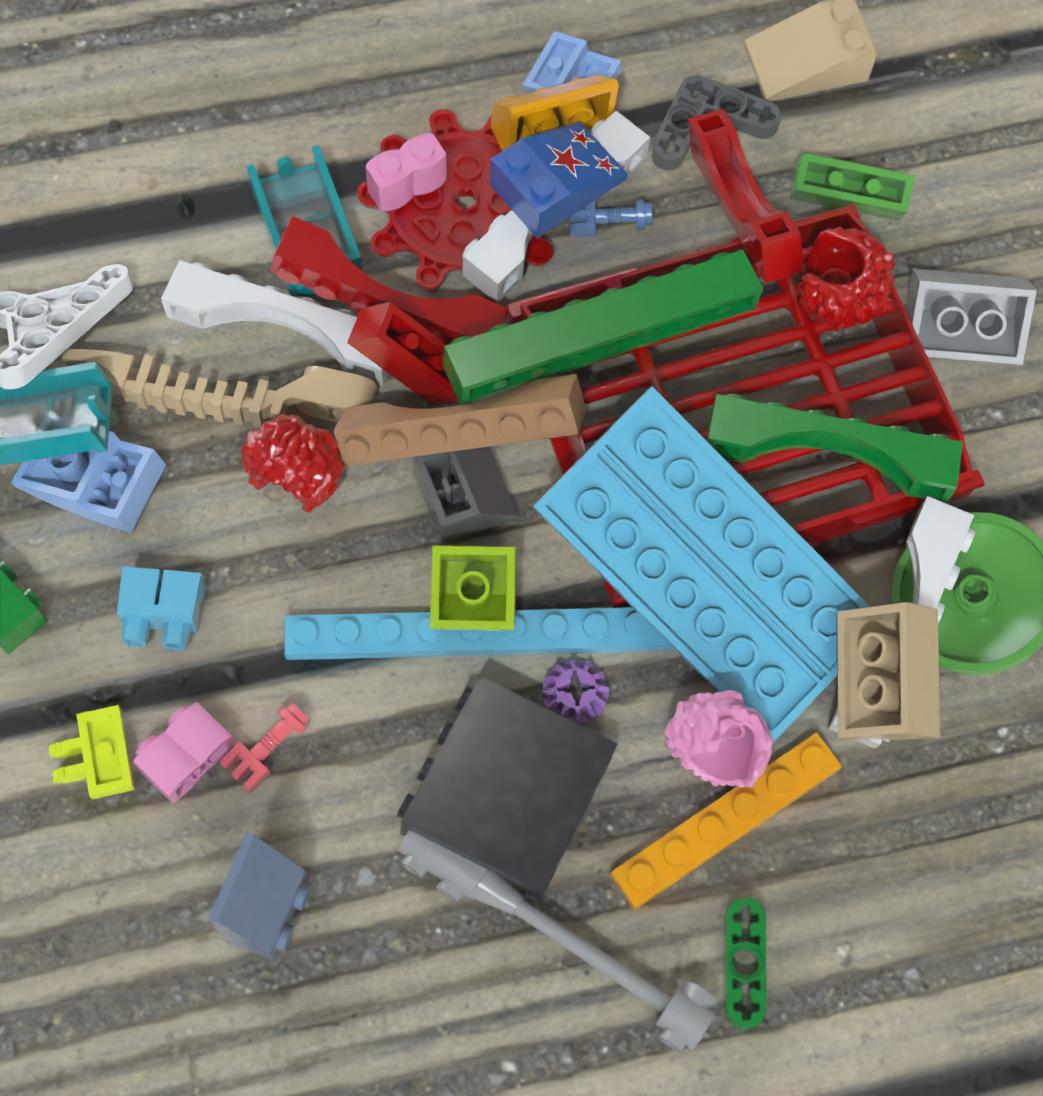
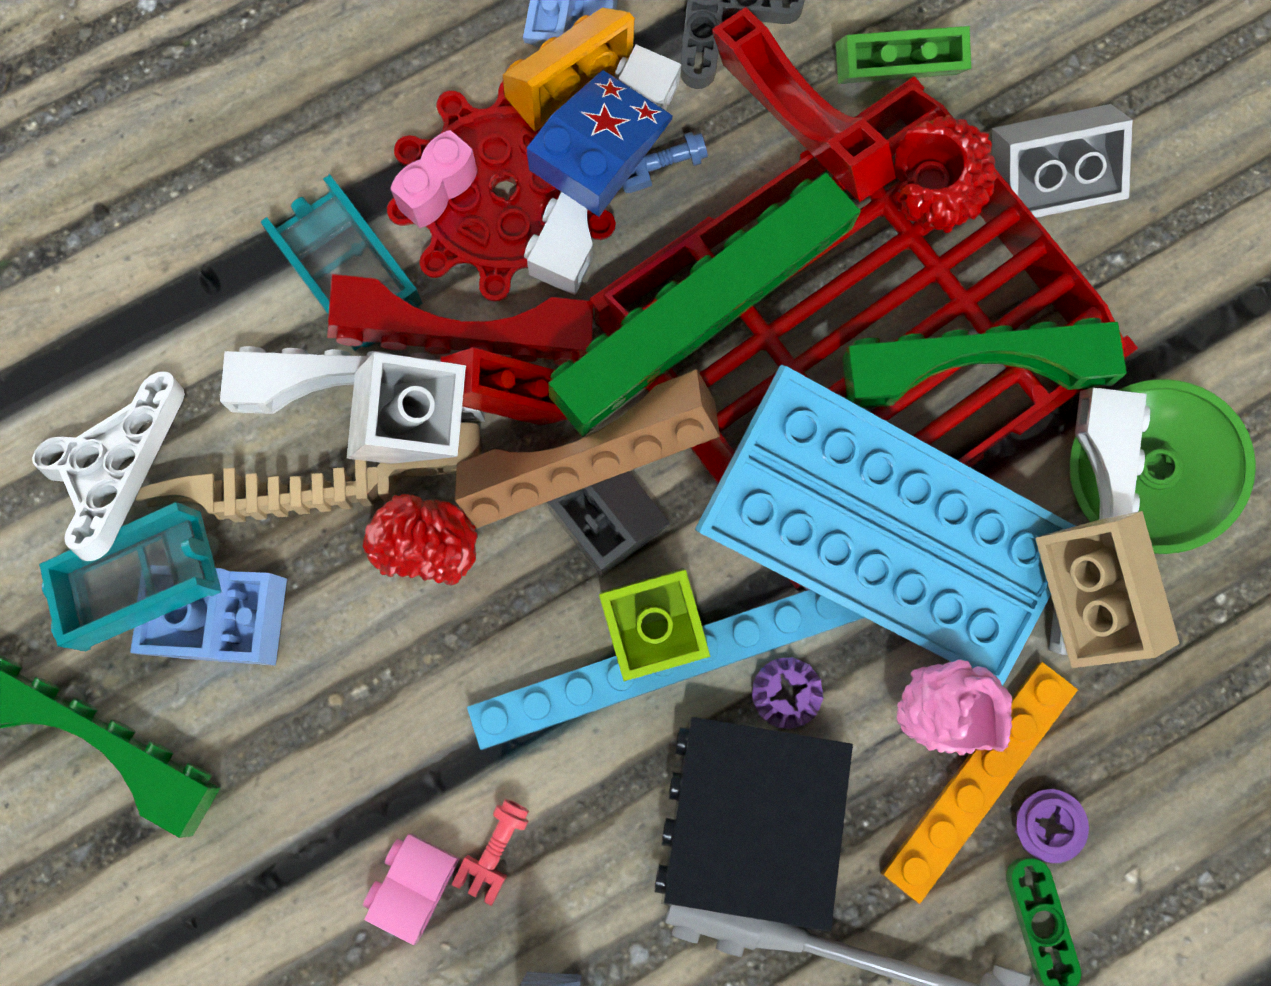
camera: 15 degrees left, 10 degrees up
neon yellow hinge [49,705,135,799] -> none
medium azure hips [117,566,207,651] -> none
none -> white slope [347,352,466,464]
none -> medium lavender gear [1015,789,1089,863]

